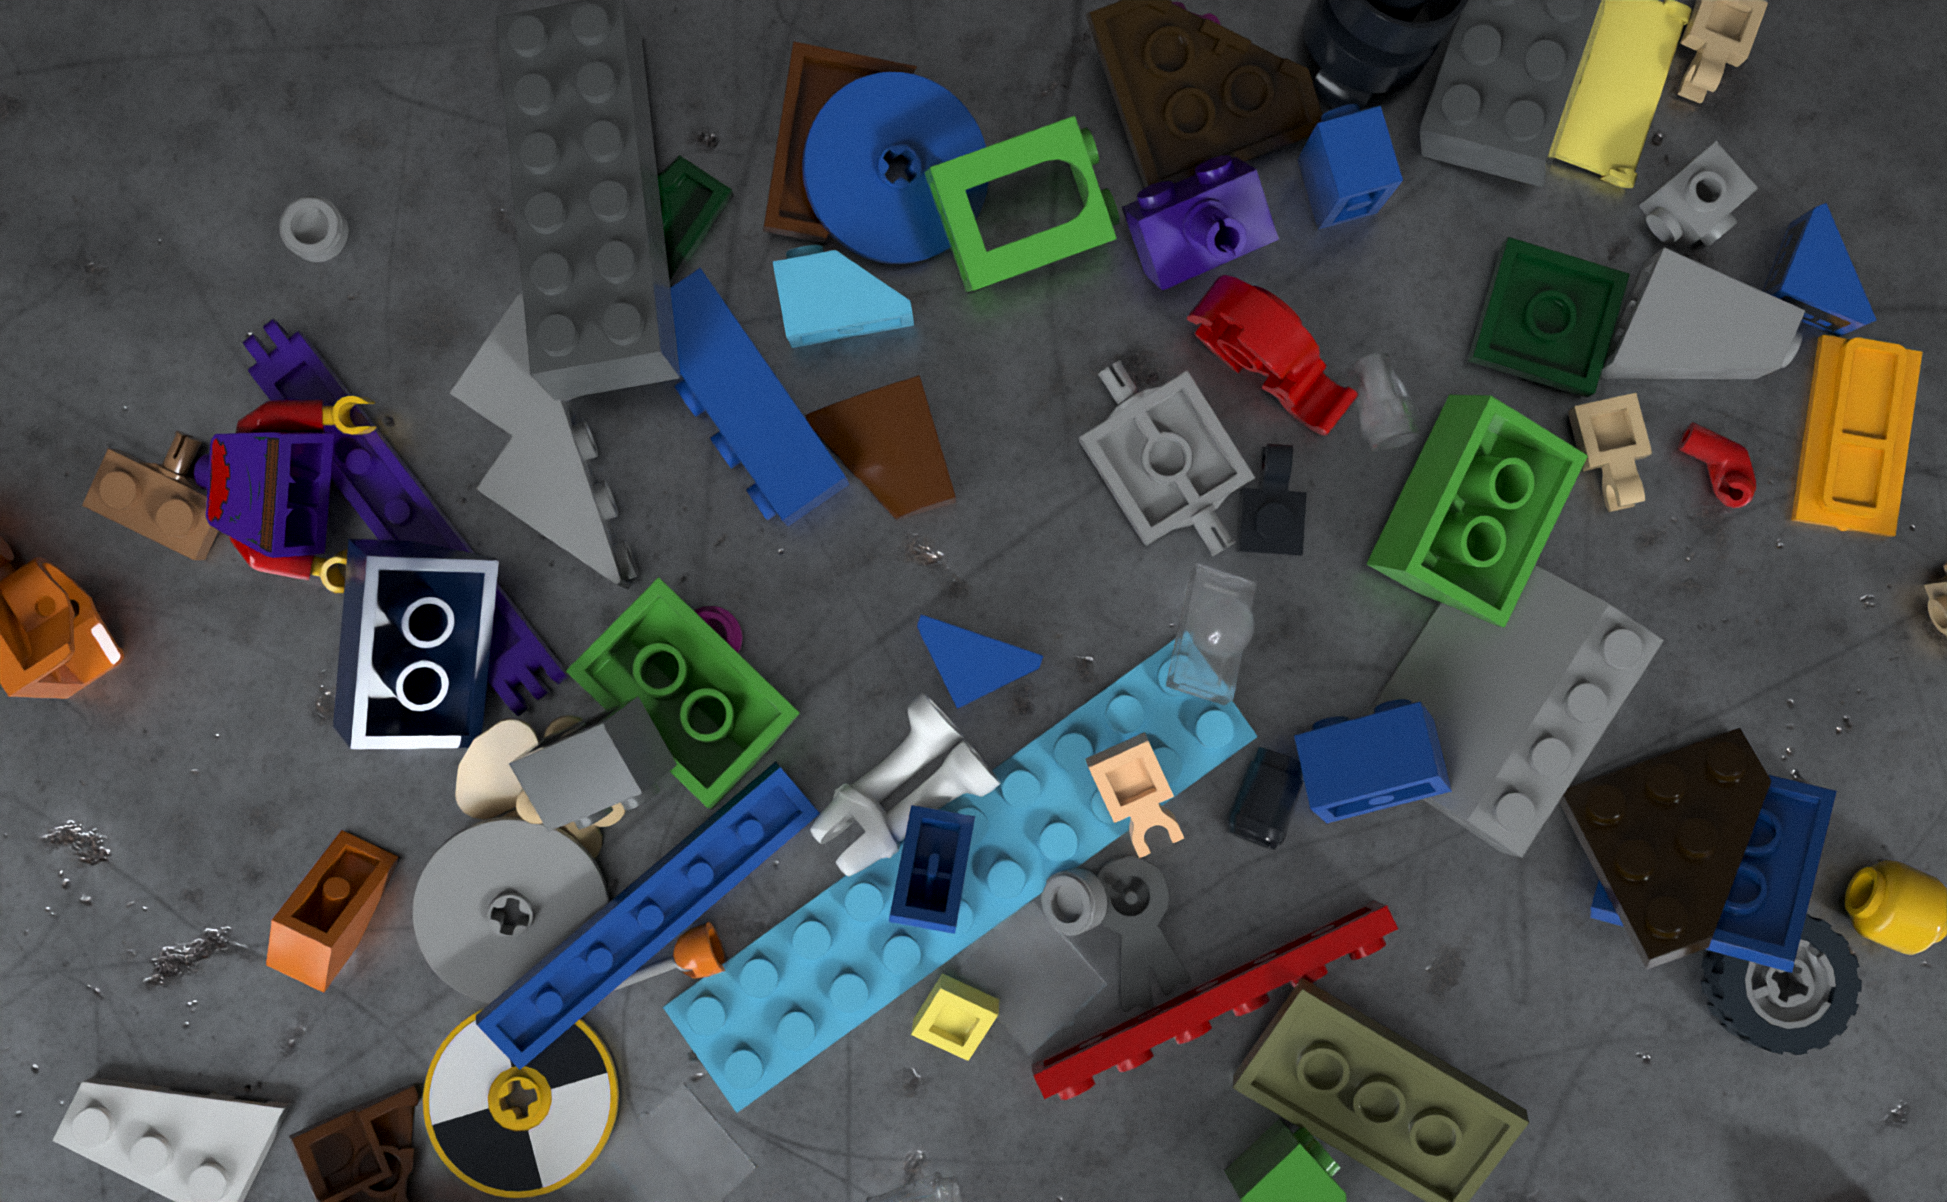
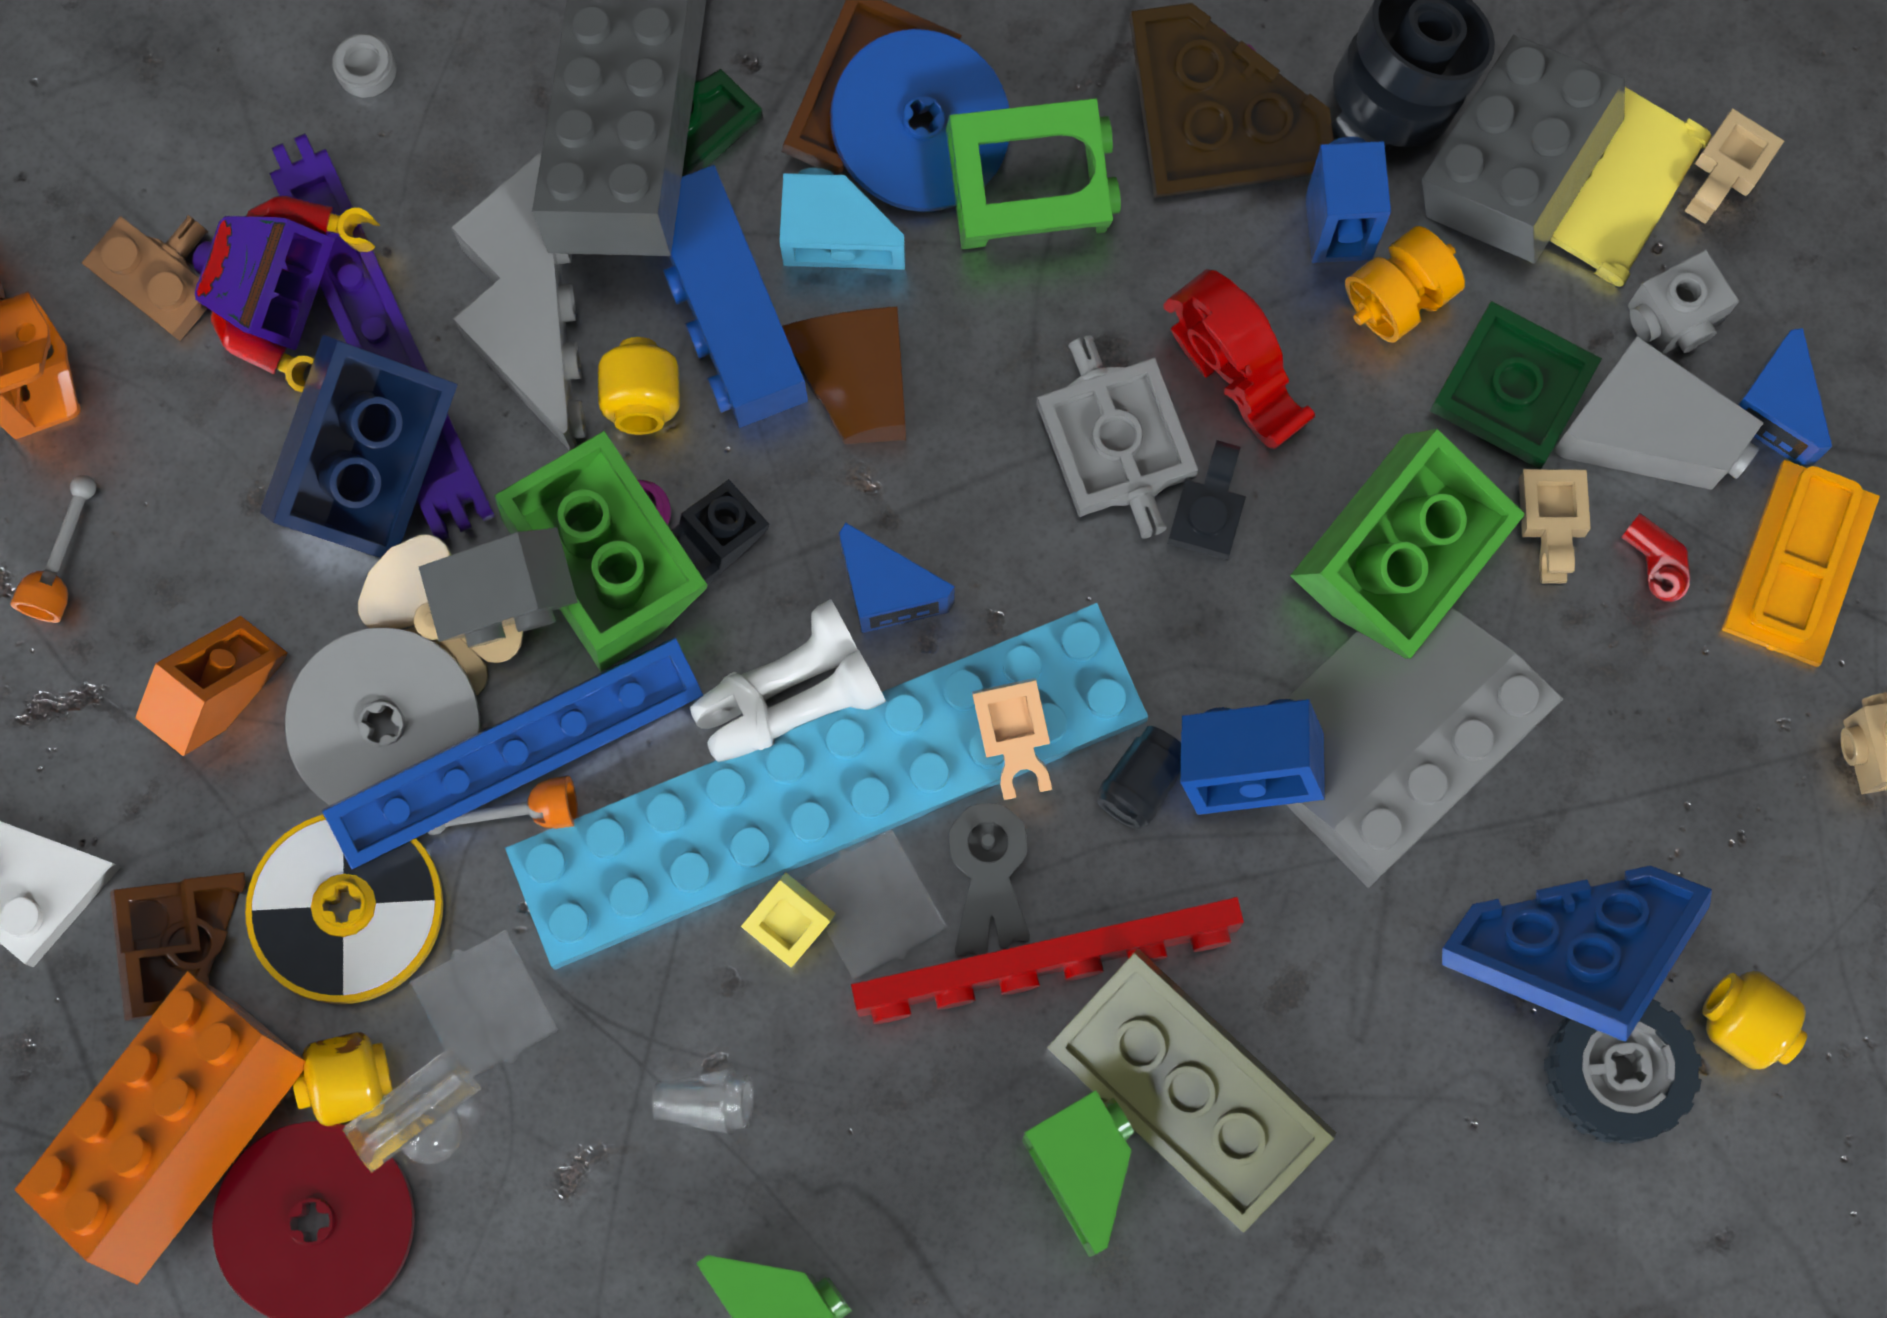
camera: 15 degrees right, 10 degrees down
blue slope [889,805,975,934] -> none
light grey tile [1041,867,1107,935] -> none
dark purple brick [1121,155,1279,291] -> none
clear tile [1166,564,1257,706] -> none
clear cone [1352,352,1422,452] -> none
dark brown plate [1559,728,1771,970] -> none
none -> hinge [10,475,96,623]
none -> yellow head [598,337,680,435]
none -> black slope [671,479,770,585]
none -> light orange wheel [1345,226,1465,343]

